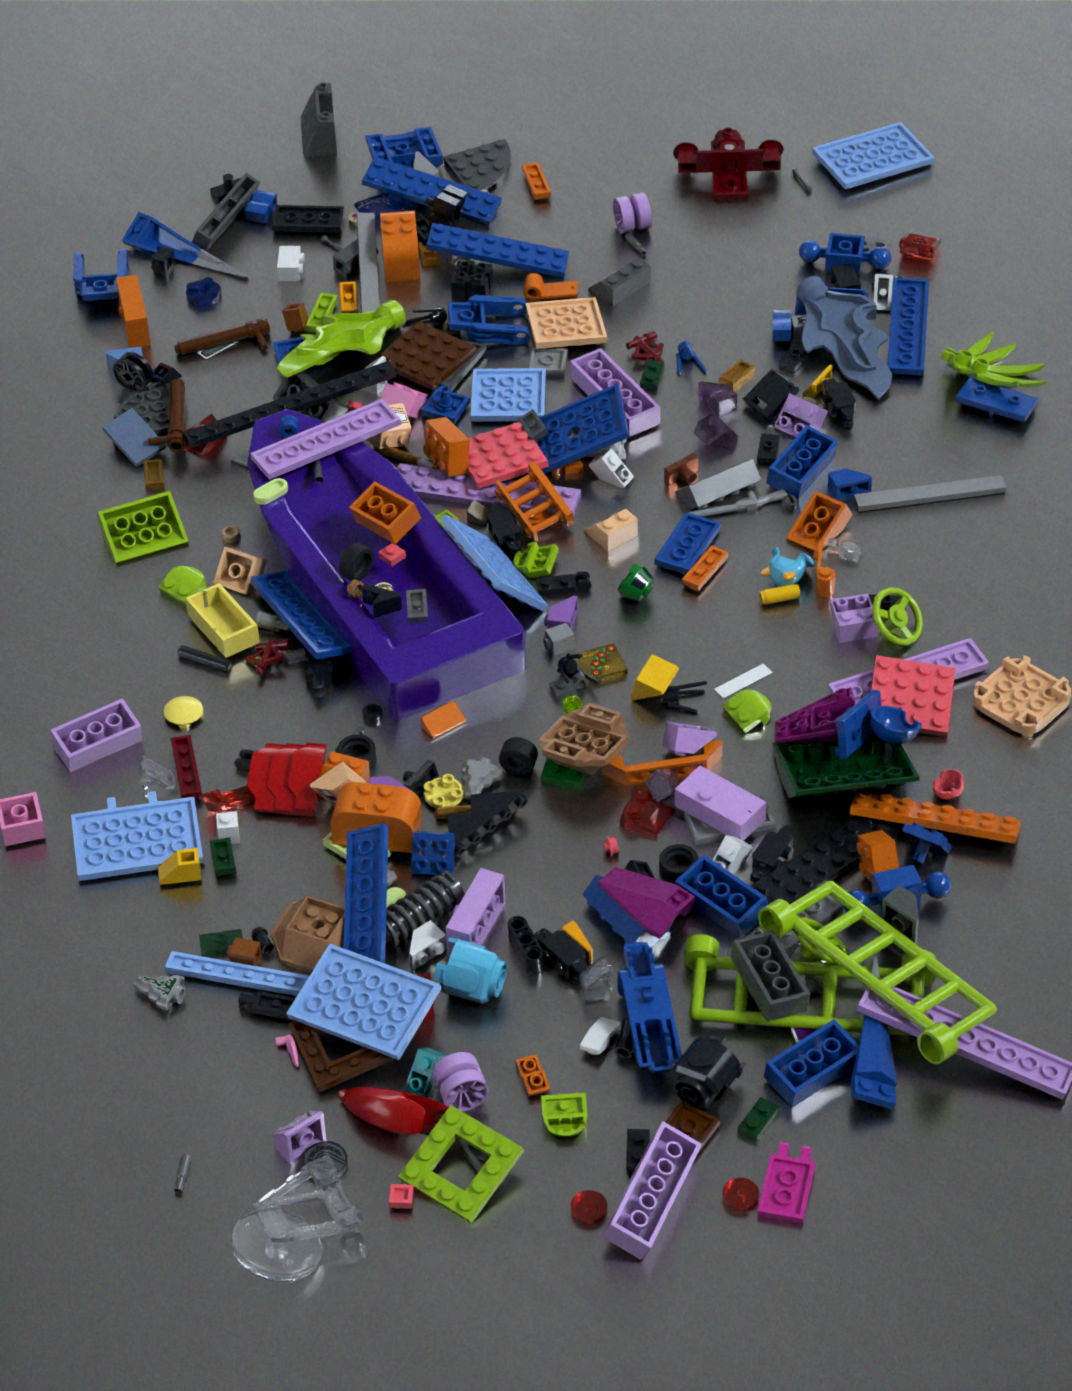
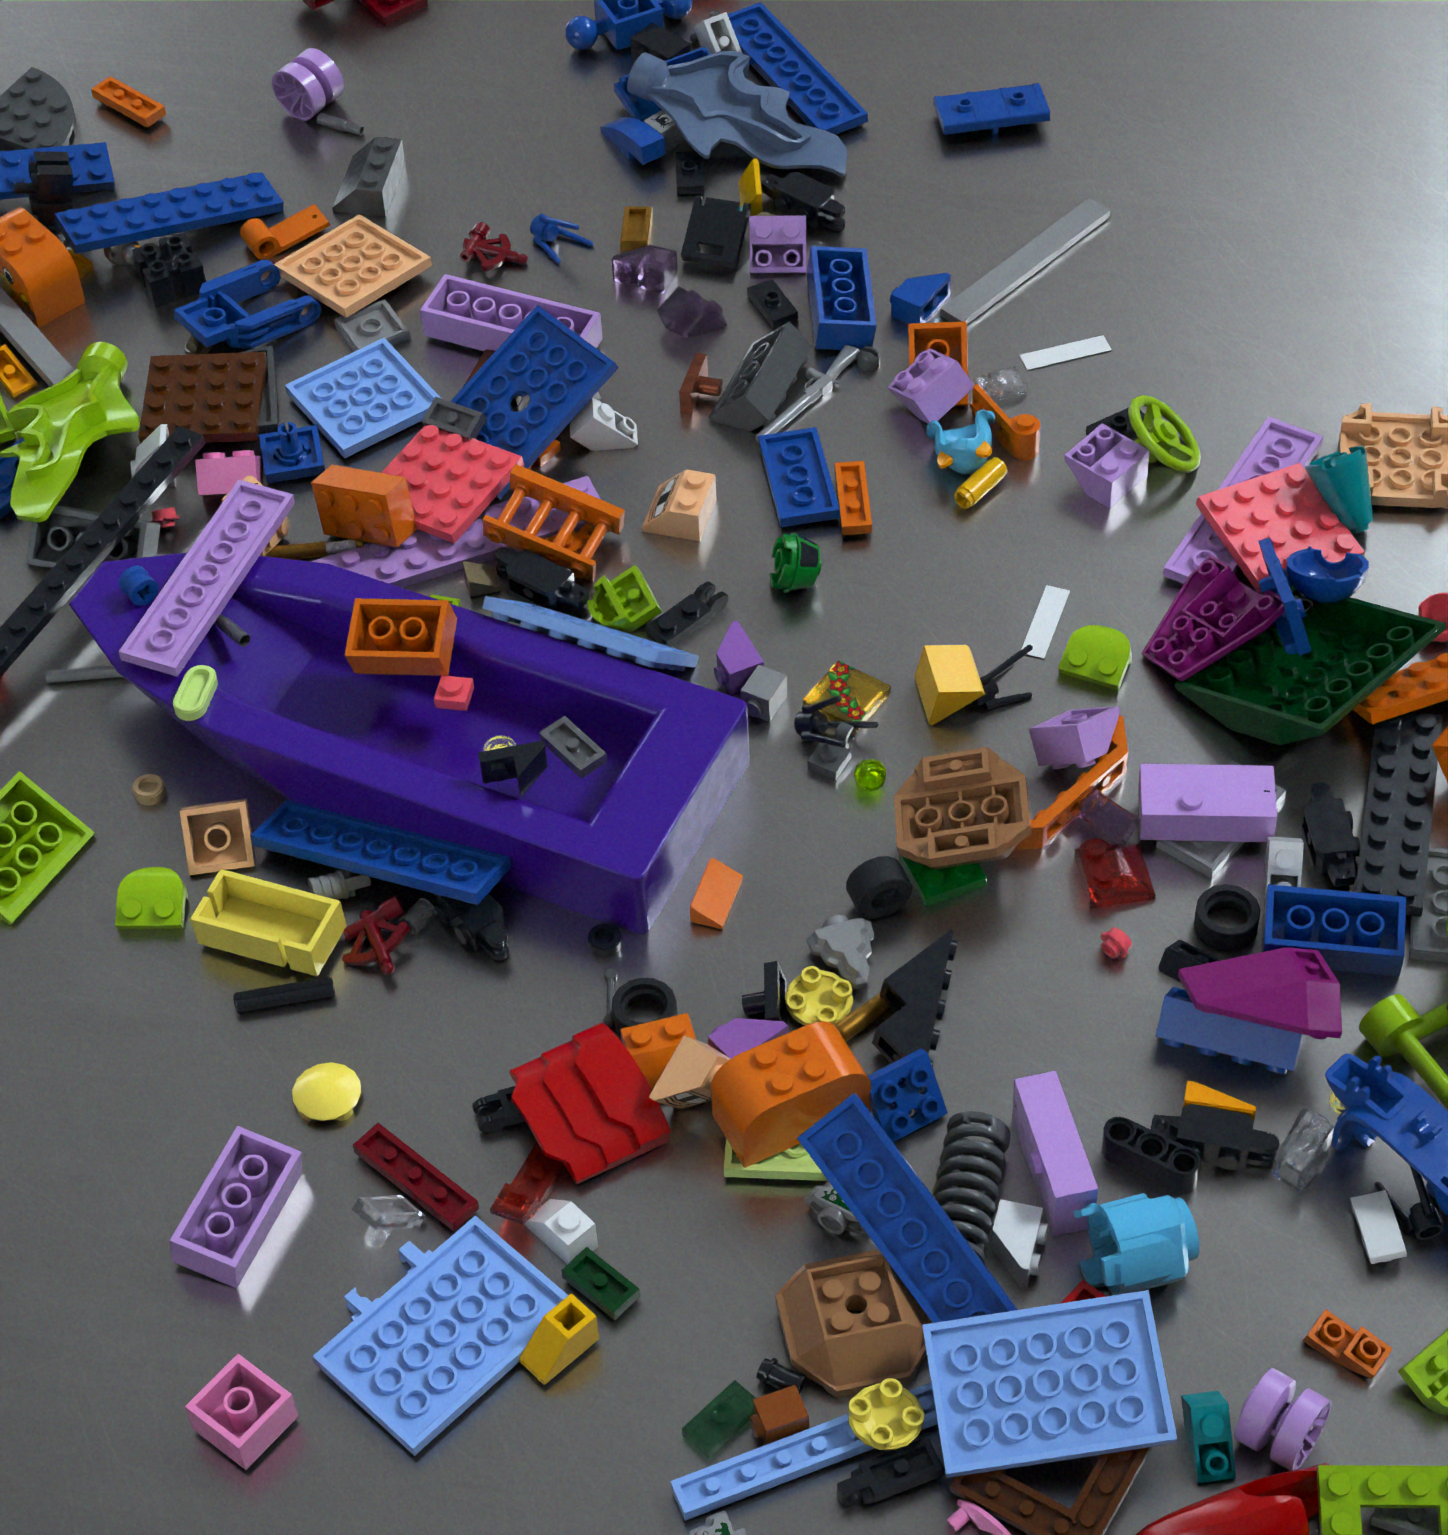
camera: 35 degrees left, 5 degrees up
black tyre [338,543,374,581] -> none
medium nougat plate [347,579,364,599] -> none
black plant [404,306,447,329] -> none
dark green plate [640,360,664,391] -> none
lime plant [940,331,1047,387] -> none
none -> light yellow dish [848,1378,924,1450]
none -> lavender slope [887,348,974,424]
none -> white sticker [1020,335,1111,370]
none -> teal cone [1305,445,1373,534]

